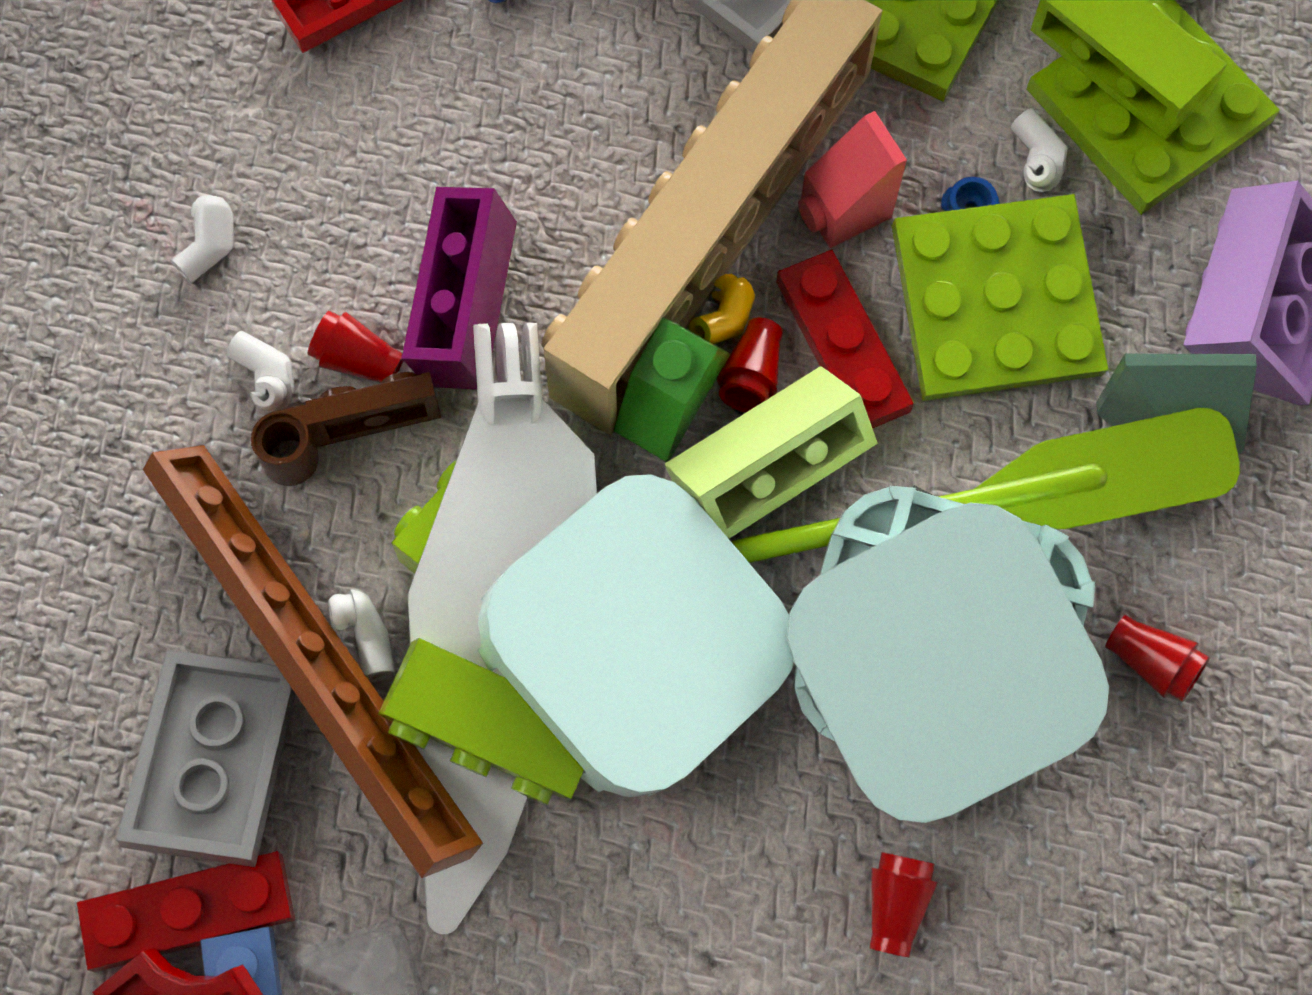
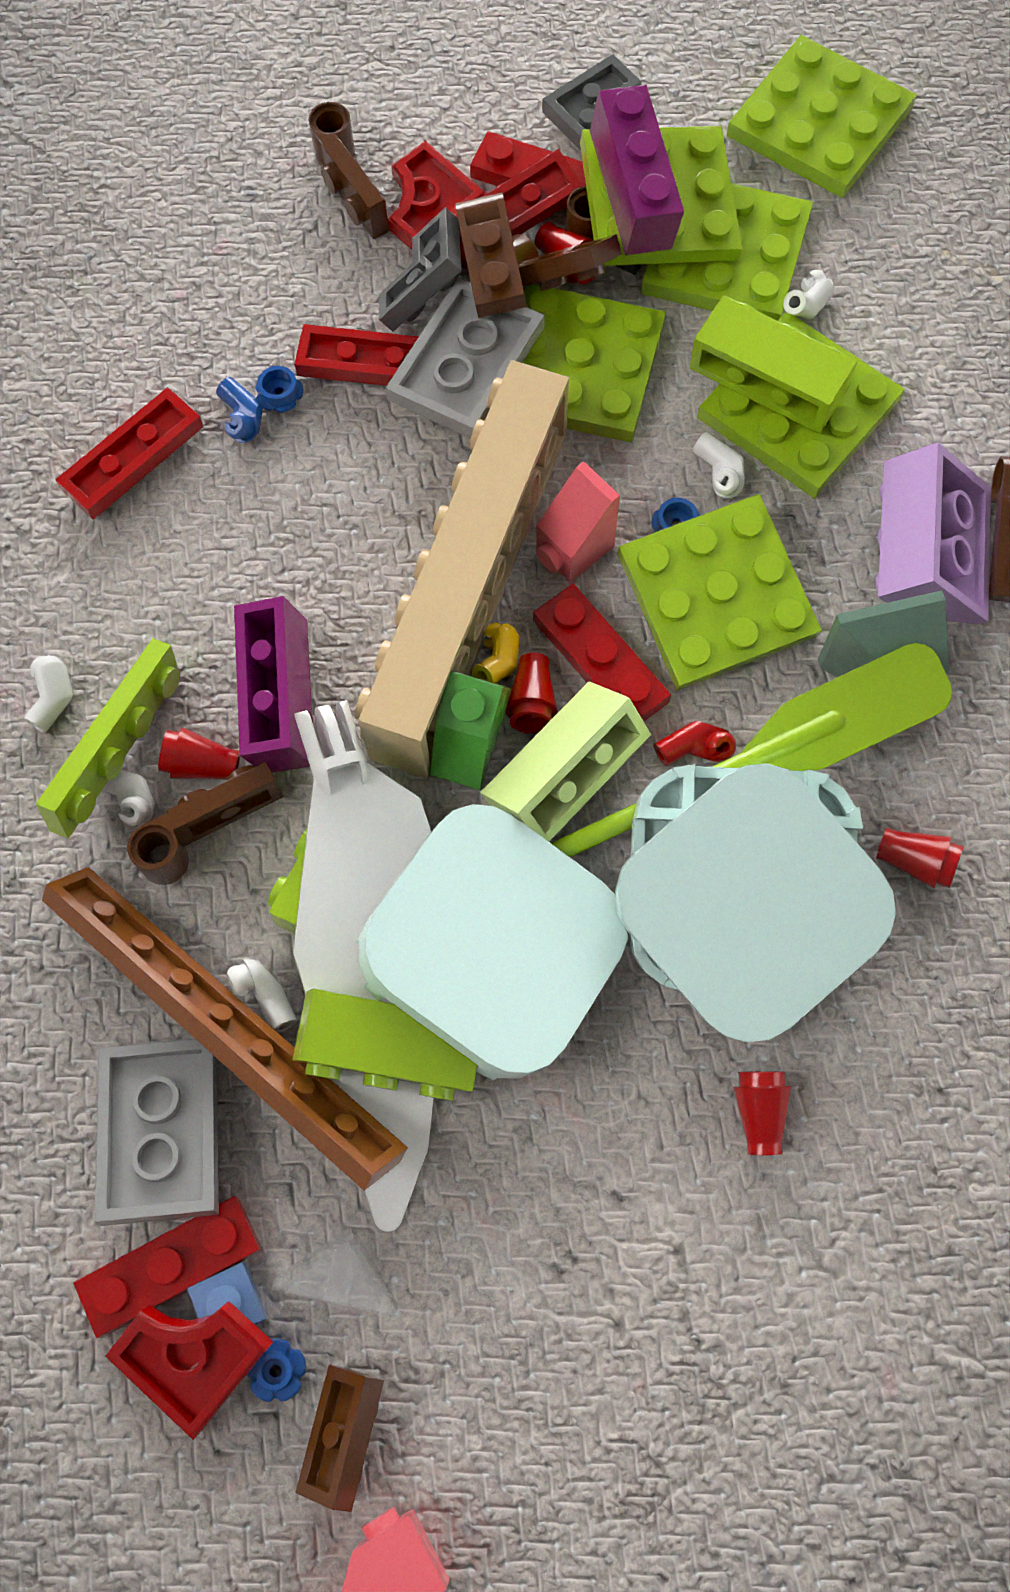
camera: 10 degrees left, 0 degrees up
none -> lime plate [36,638,180,839]
none -> red arm [653,721,737,766]

